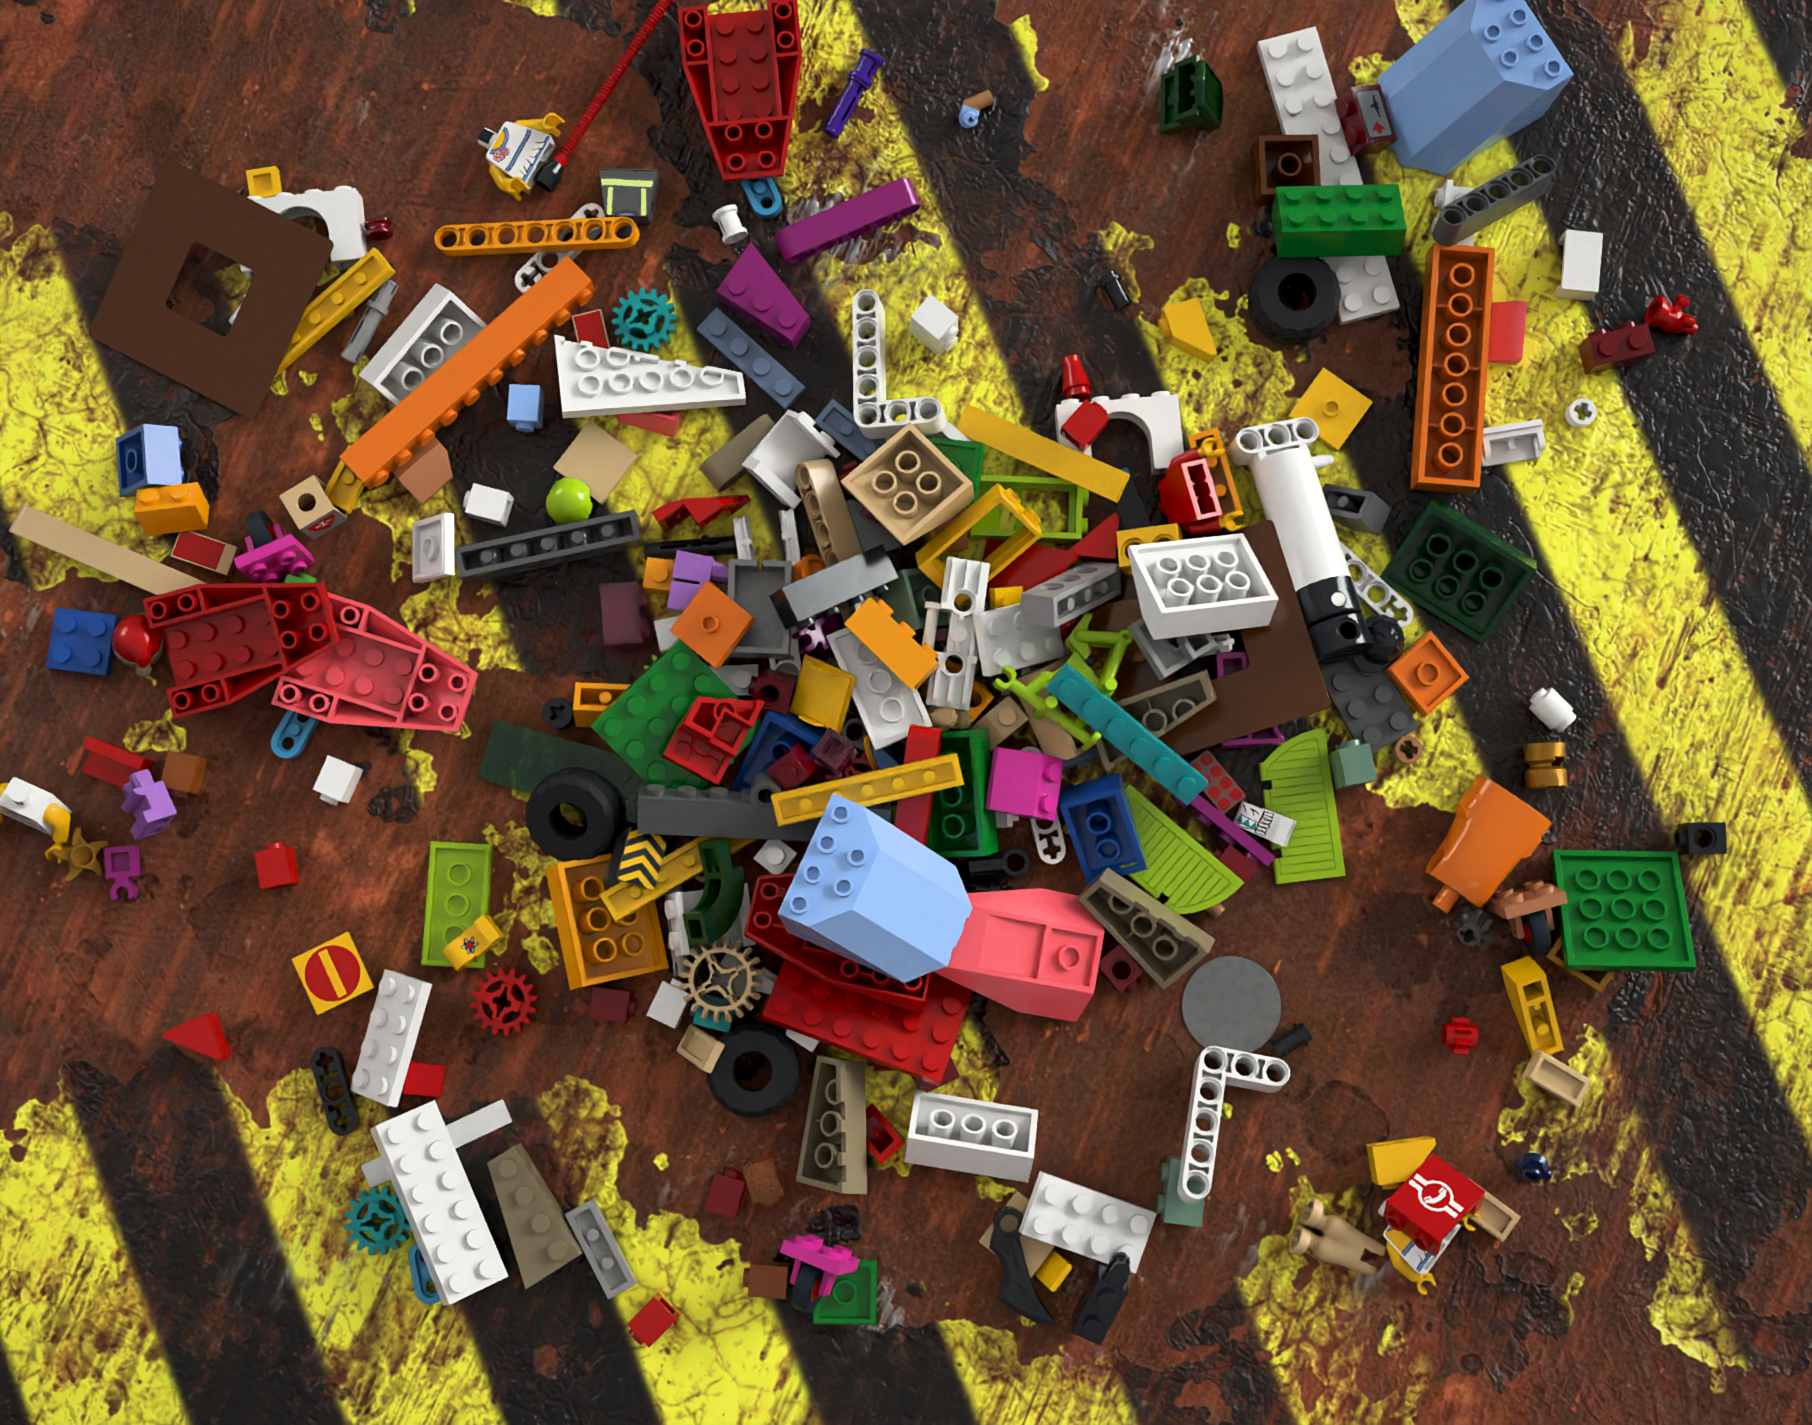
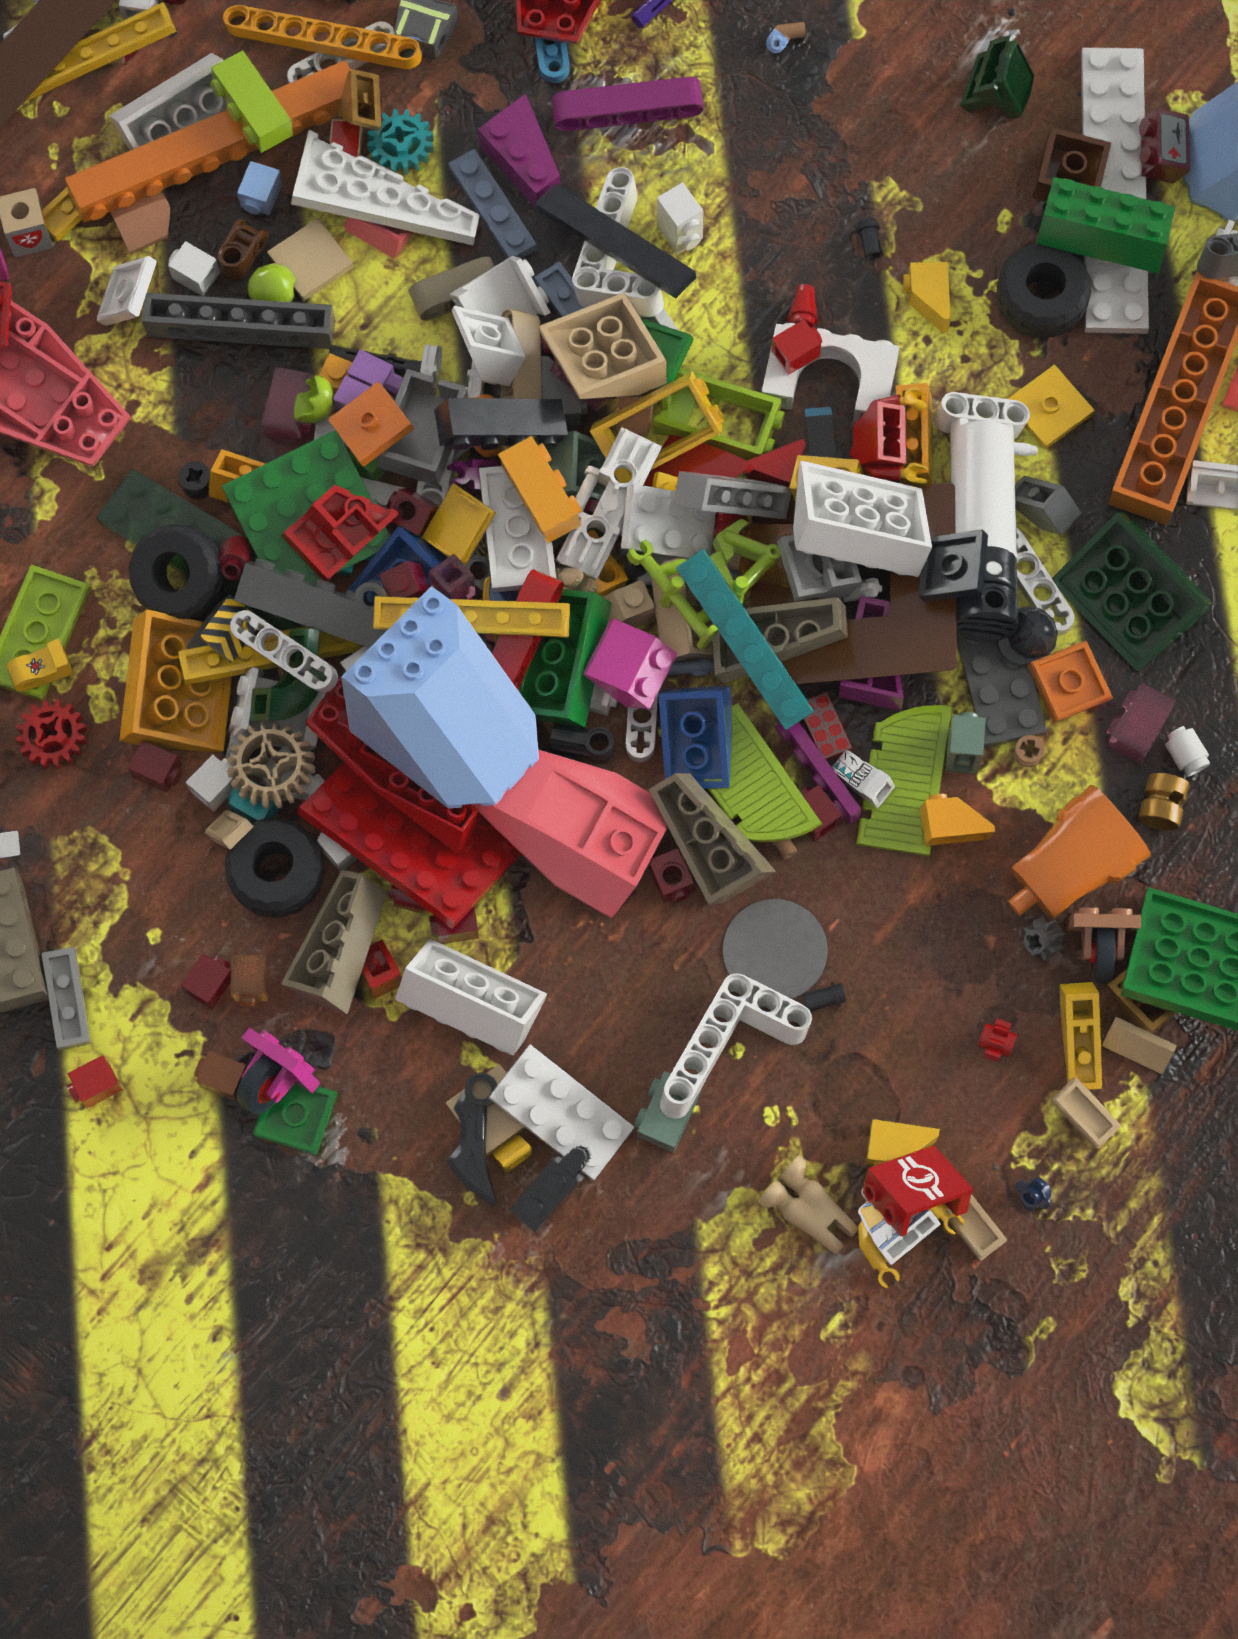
camera: 15 degrees right, 10 degrees down
light grey pin [340,279,400,366] -> none
red slope [651,495,751,533] -> none
white bush [712,205,748,245] -> none
yellow tile [956,404,1130,503] -> none
none -> lime brick [210,50,293,153]
none -> reddish brown piece [218,218,269,281]
none -> dark red brick [218,535,253,581]
none -> white beam [230,610,338,692]
none -> lime hair [294,375,335,424]
none -> pearl gold slope [337,68,381,130]
none -> white slope [452,306,526,386]
none -> black tile [535,183,697,298]
none -> black plate [918,529,988,602]
none -> light orange slope [919,794,995,846]
none -> tan tile [1102,1017,1177,1075]
none -> clear pink brick [1106,683,1176,764]

